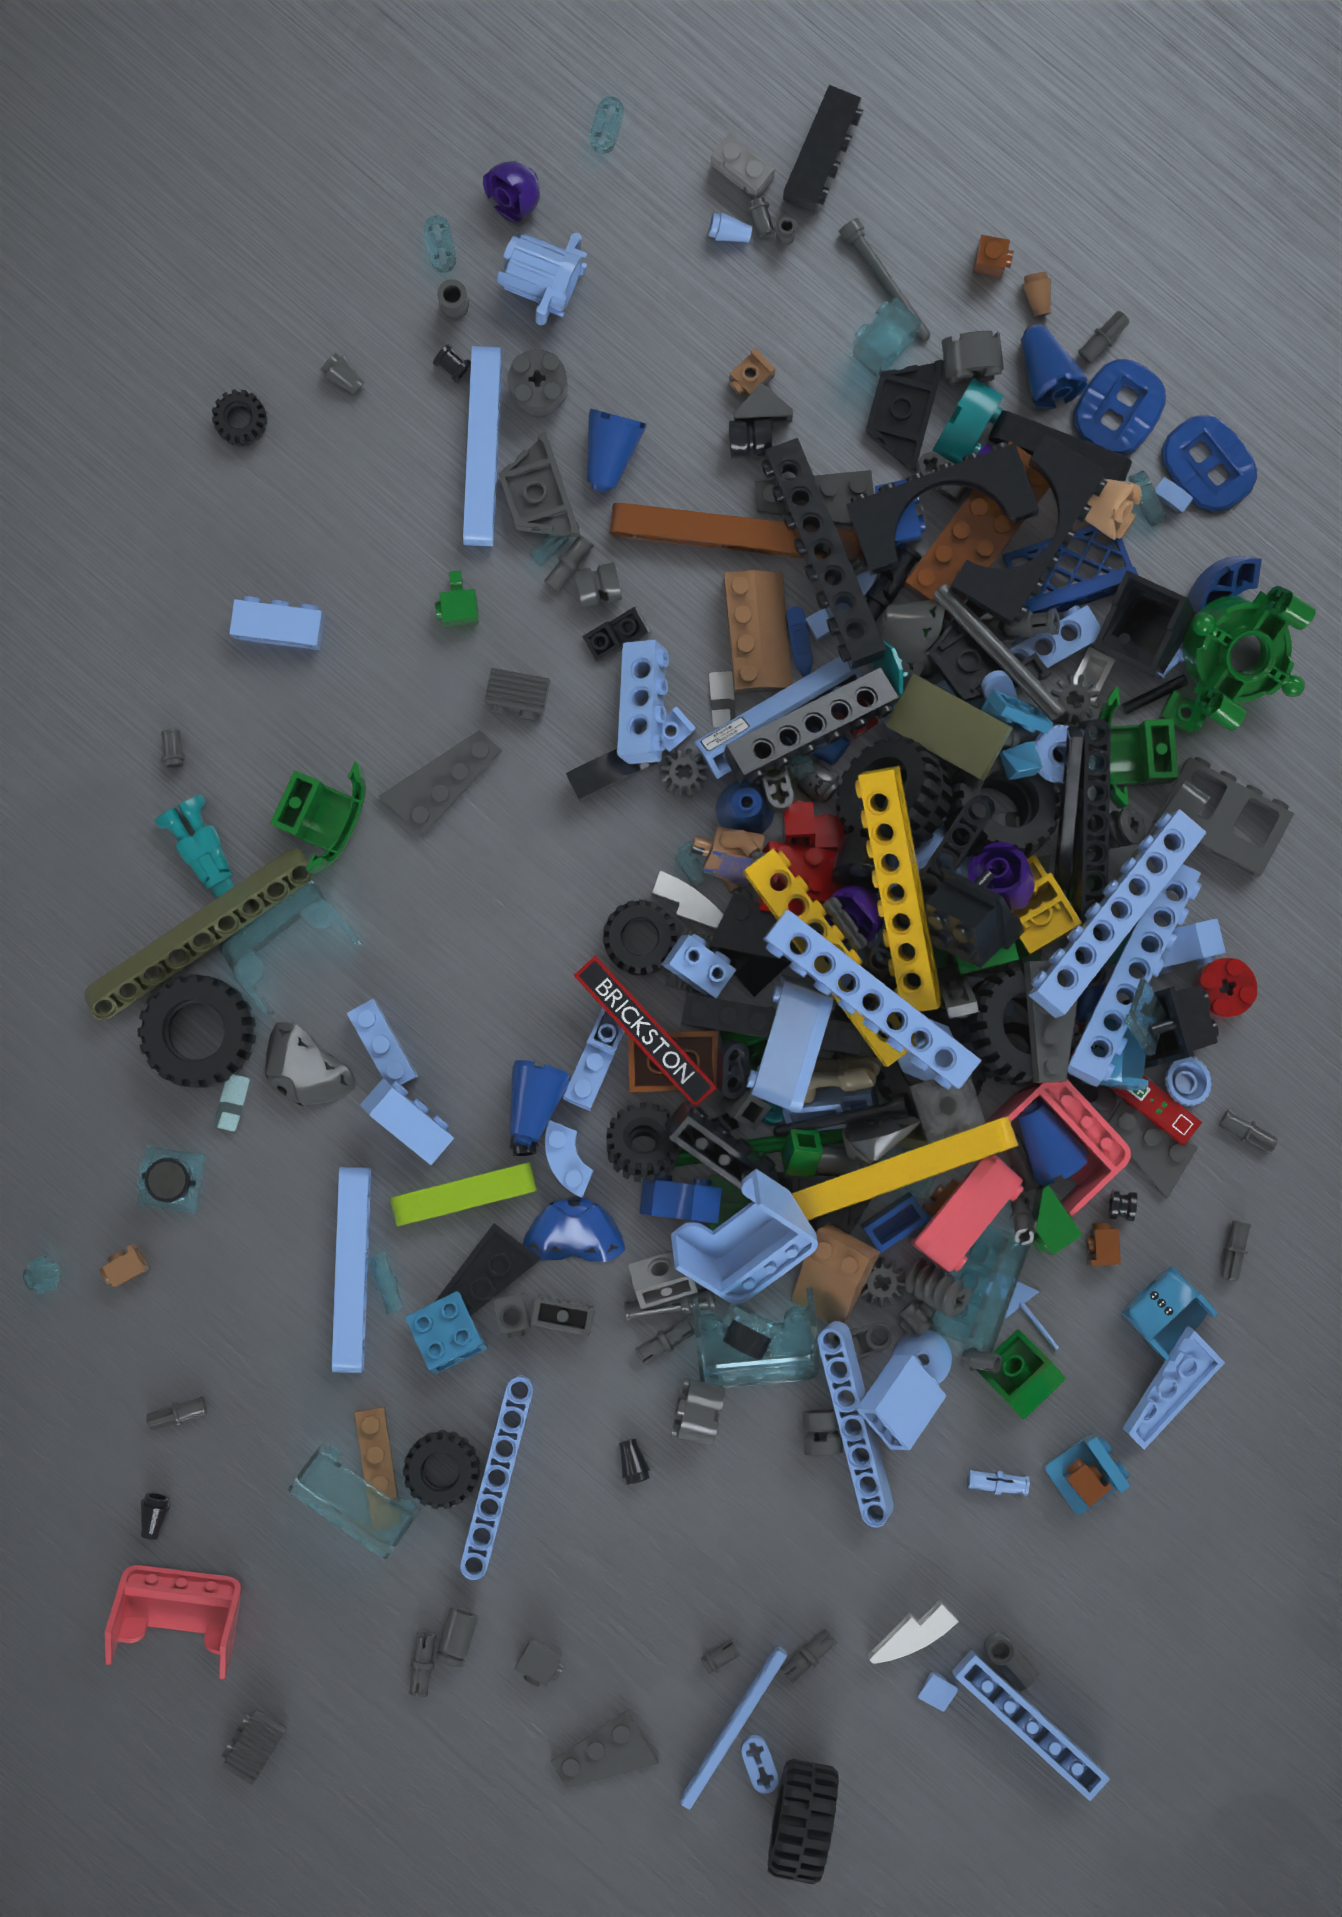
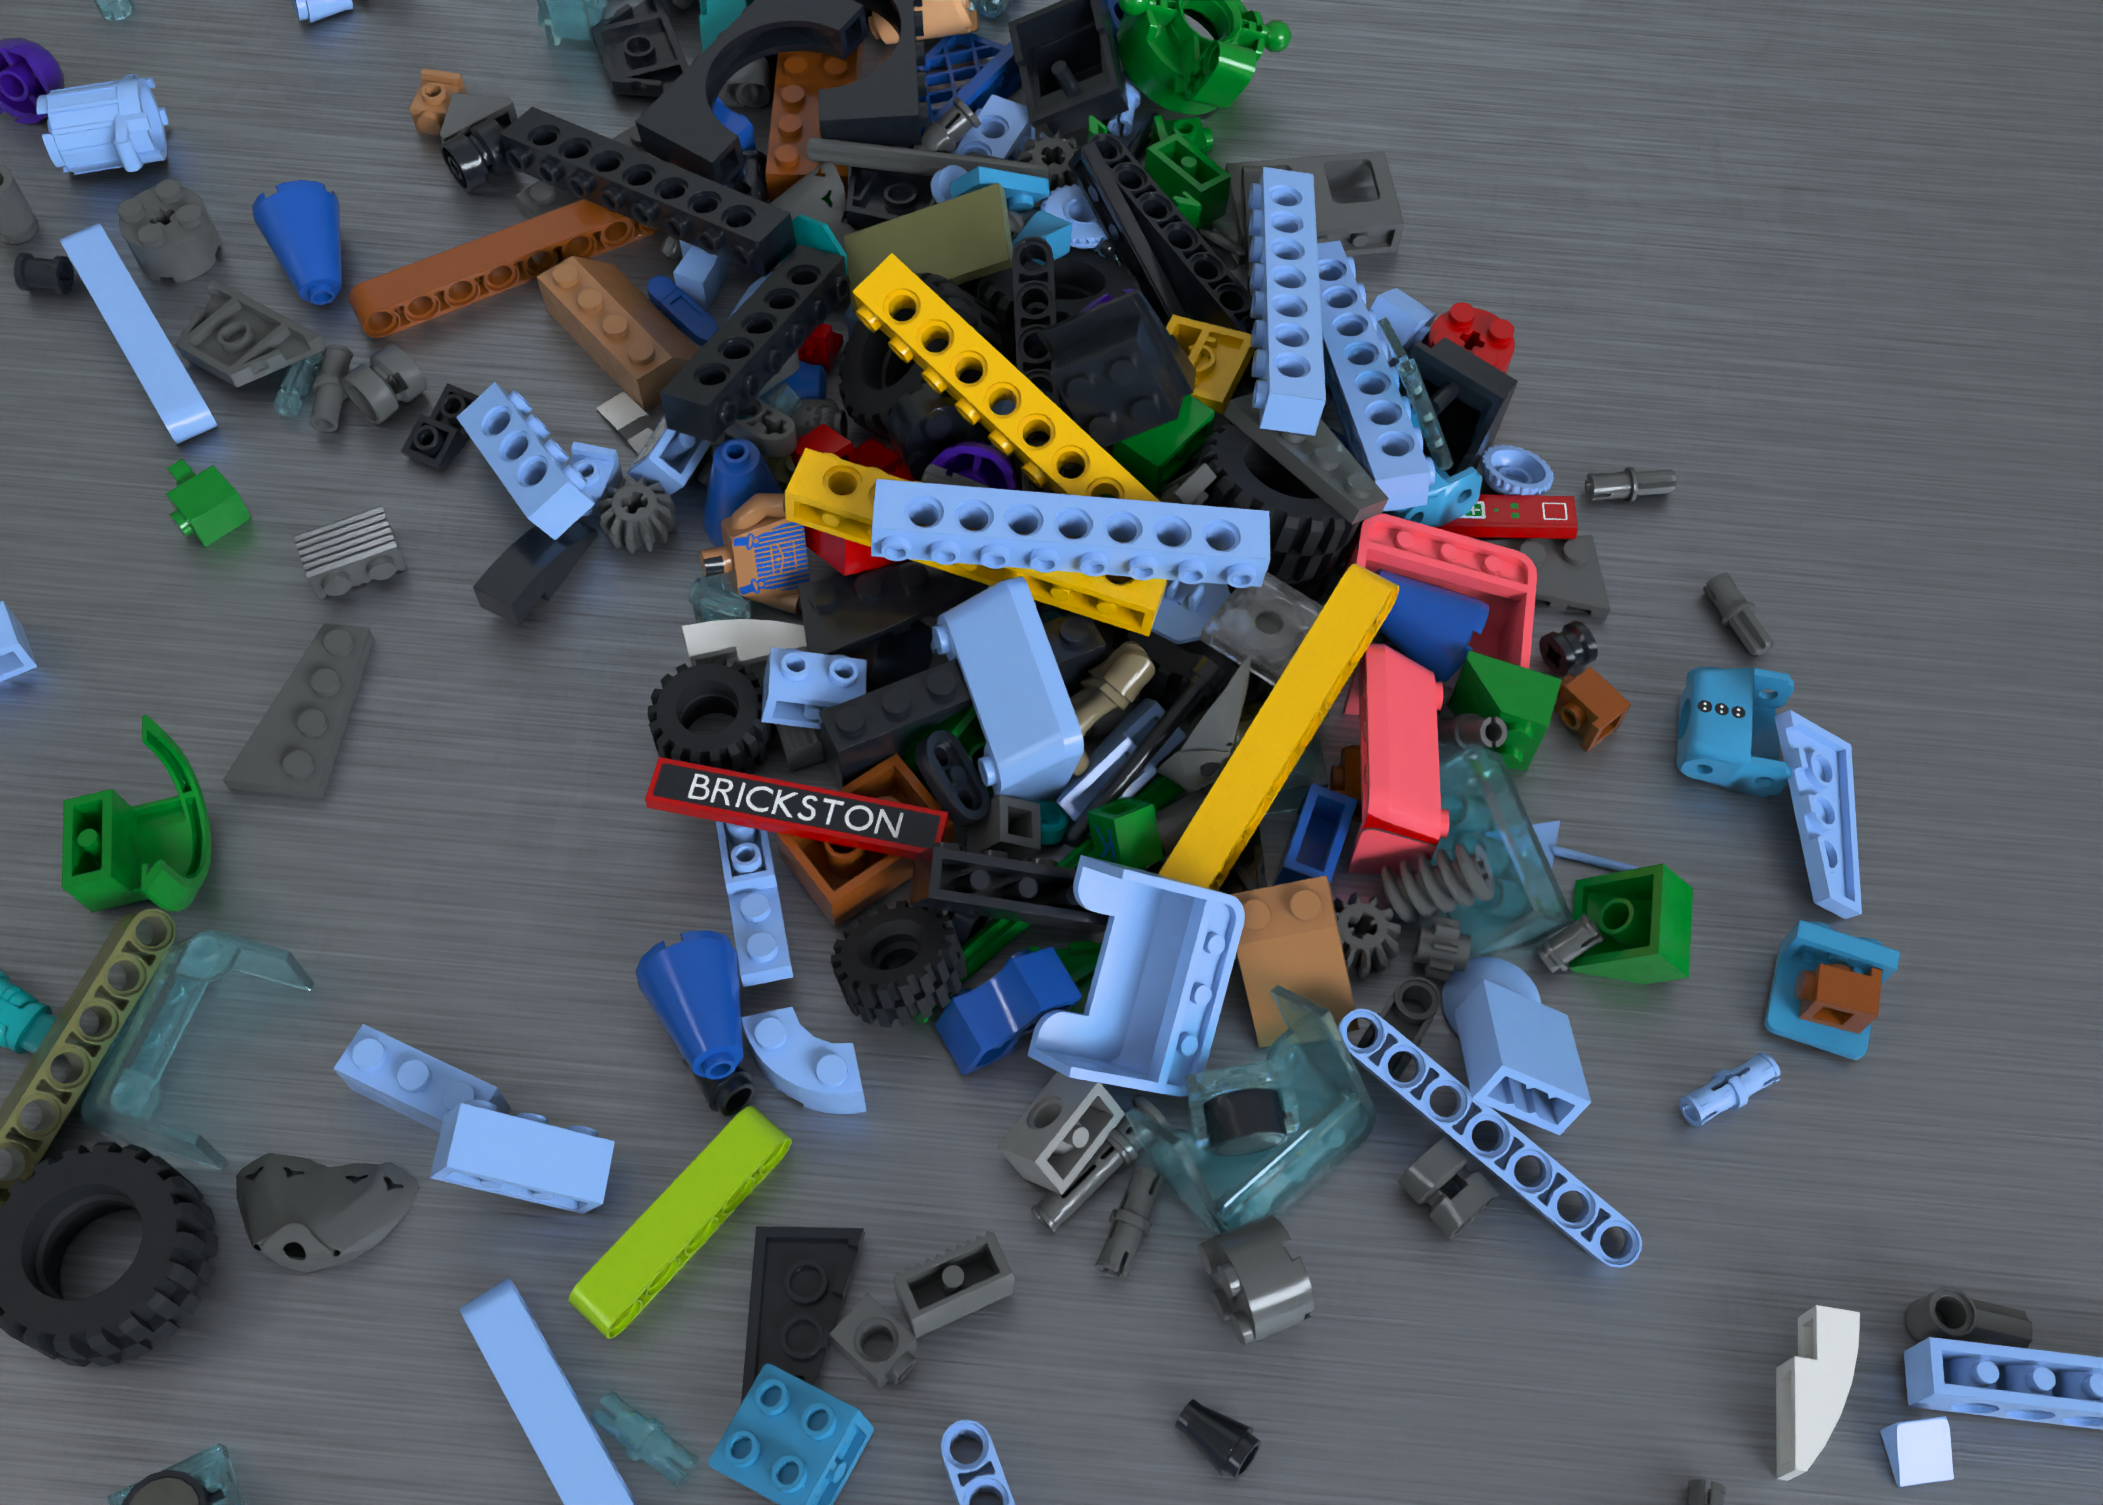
camera: 40 degrees left, 25 degrees down
clear light blue sticker [213,1074,250,1131] -> none
blue piece [523,1197,625,1262] -> none

